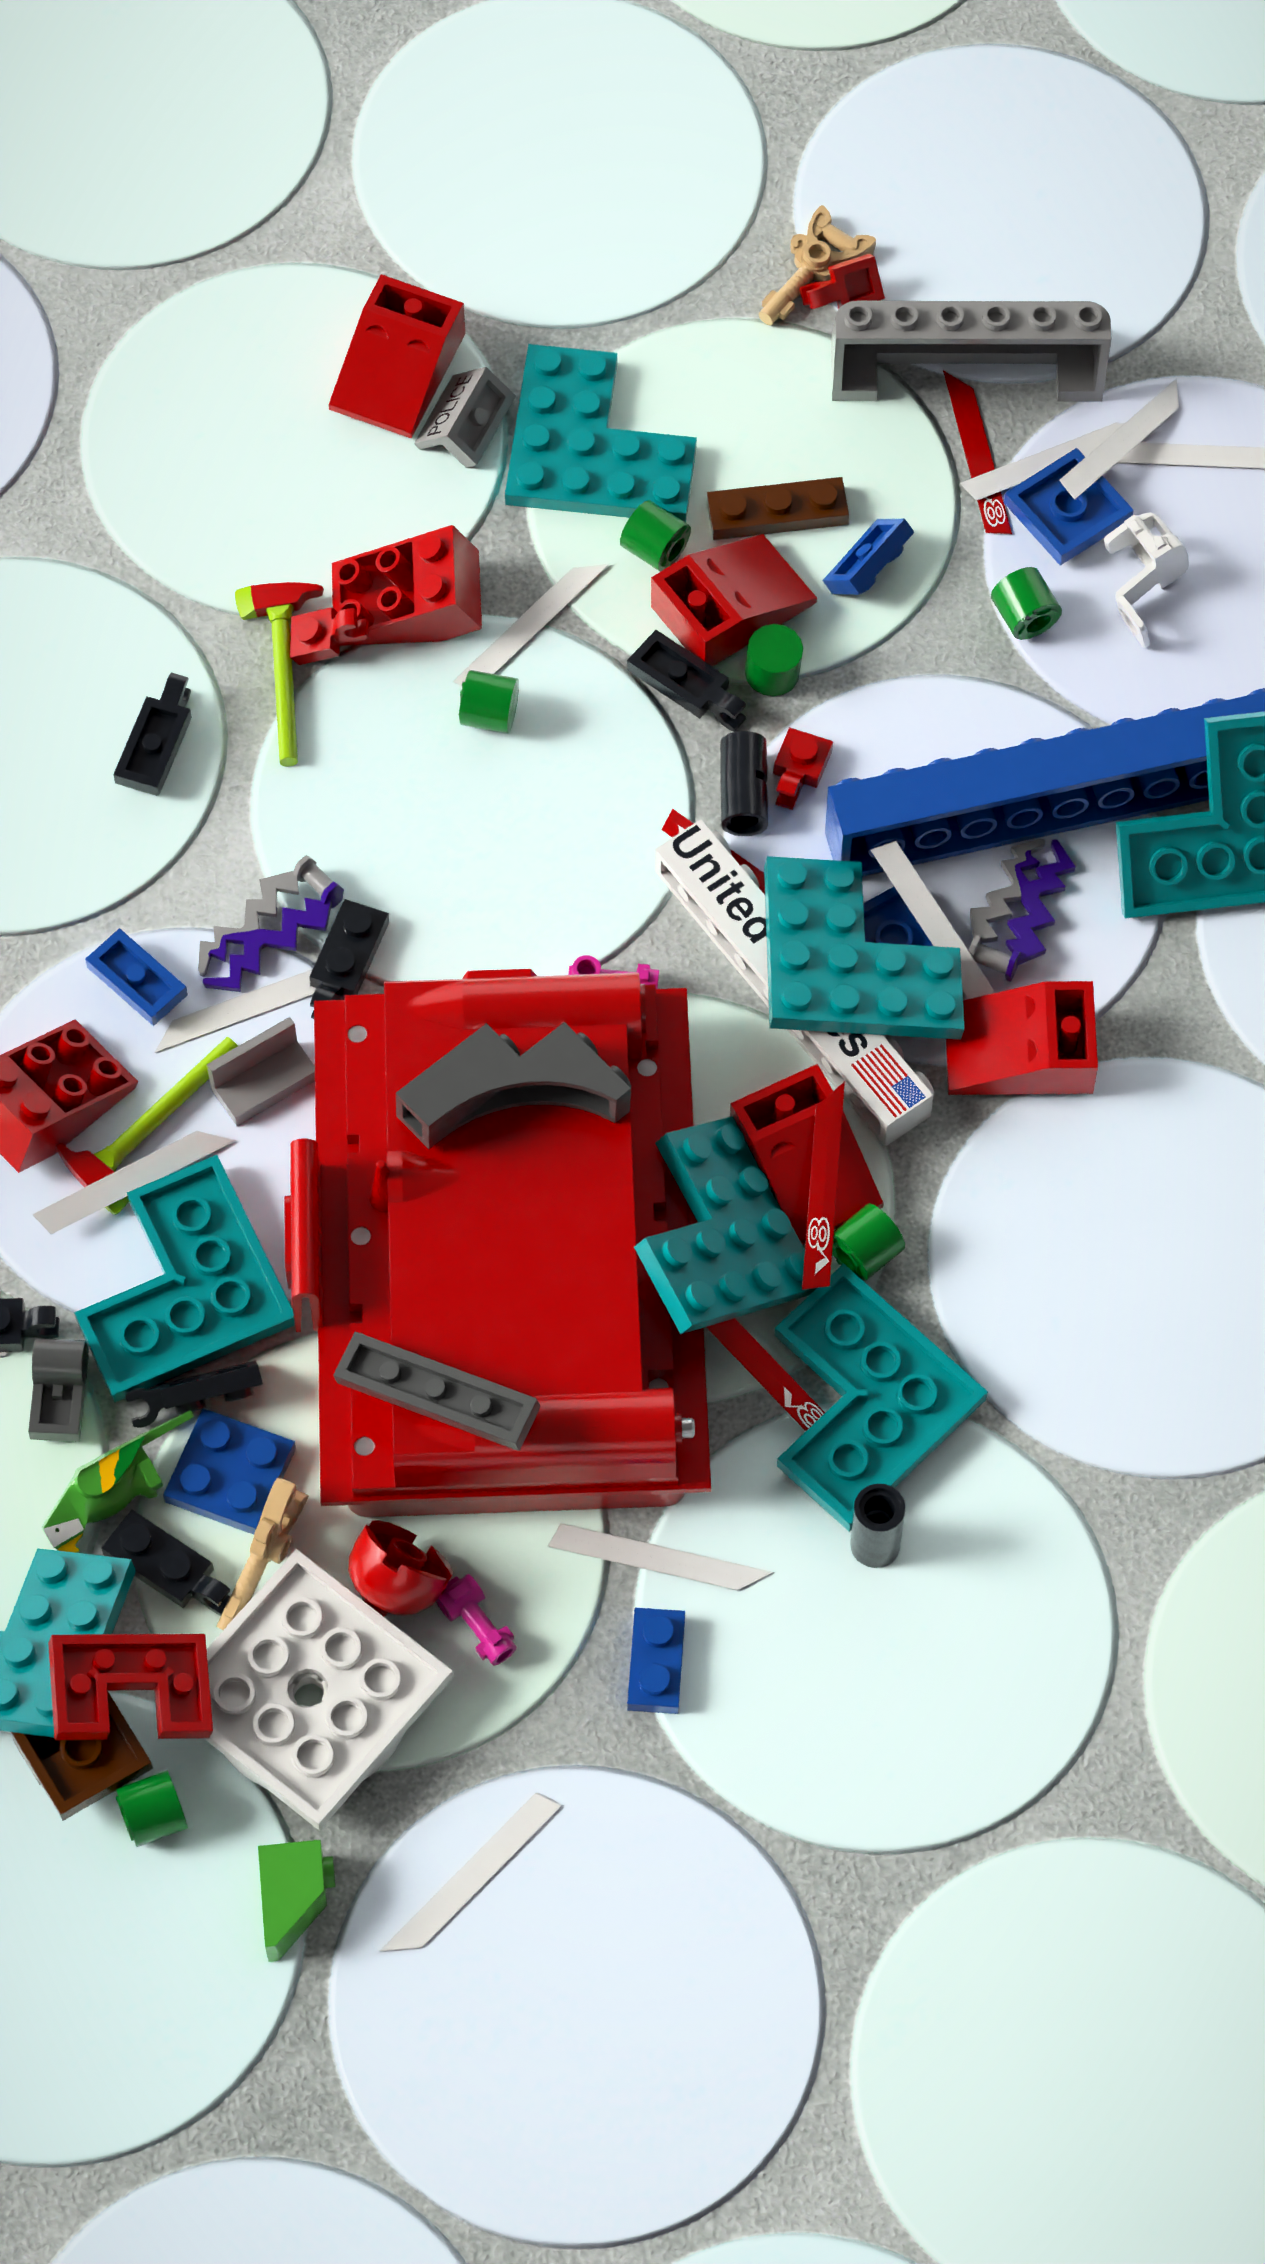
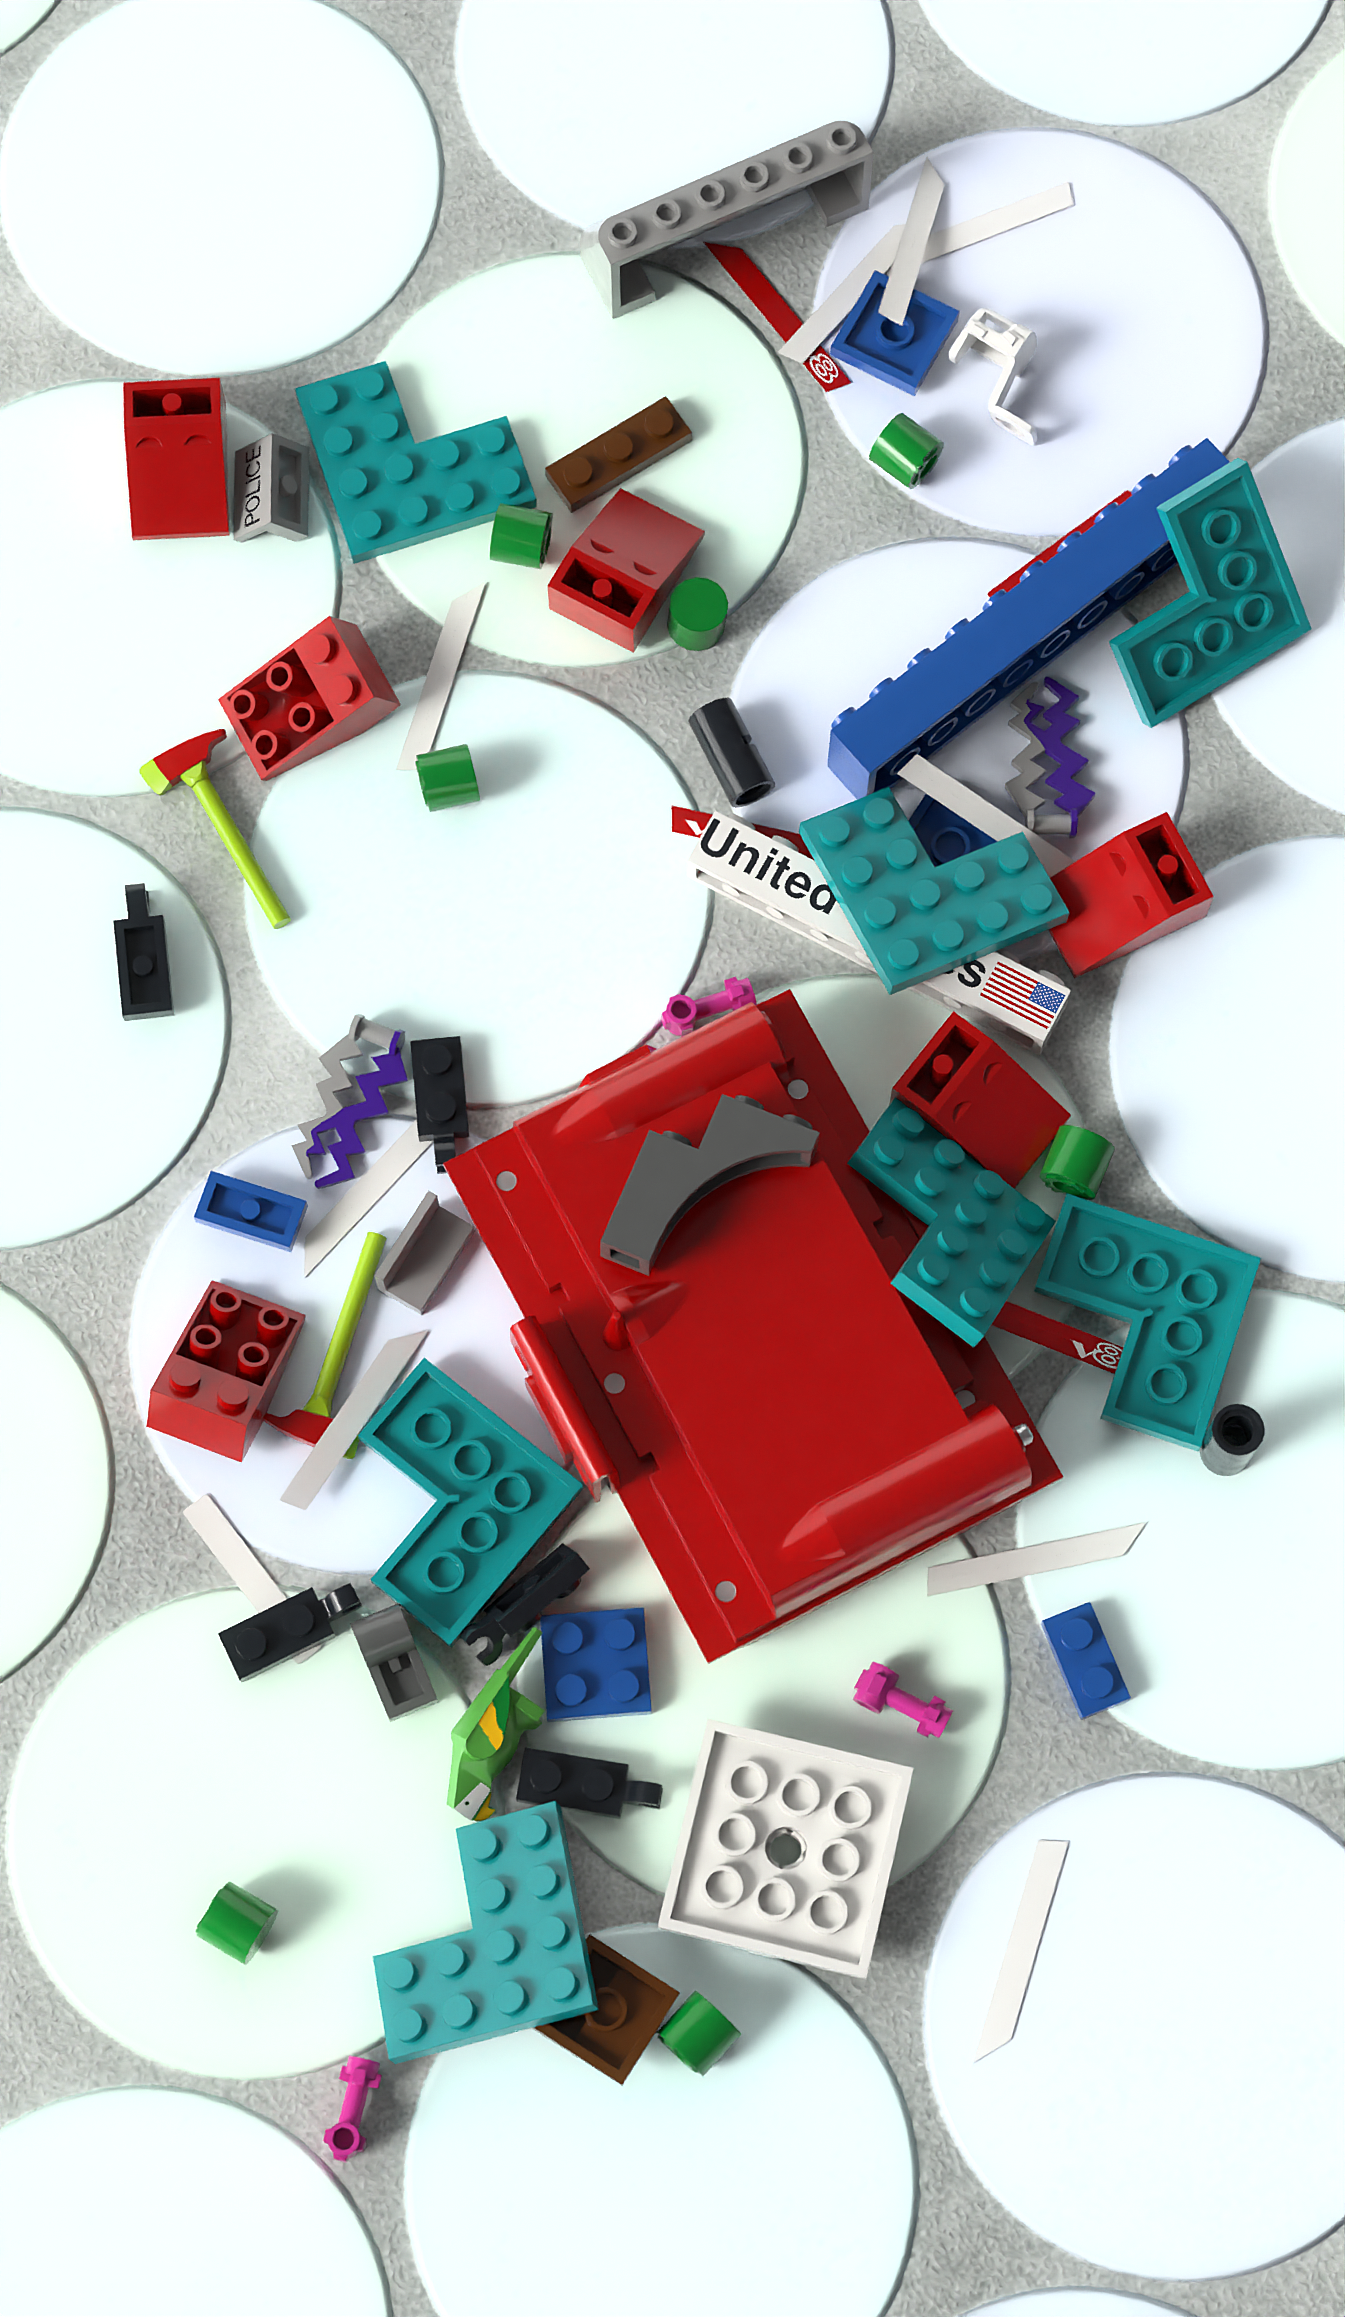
camera: 25 degrees left, 10 degrees up
red plate [48,1634,213,1740] -> none
tan piece [216,1478,309,1630] -> none
bright green slope [258,1840,336,1962] -> none
red plate [290,607,369,665] -> none
dark grey plate [333,1331,541,1451] -> none
red cylinder [348,1520,454,1617] -> none
black plate [627,629,746,732] -> none
tan piece [759,205,876,326] -> none
red plate [773,727,833,810] -> none
red plate [799,254,885,310] -> none
red sticker [802,1081,845,1290] -> none
blue plate [822,518,915,595] -> none

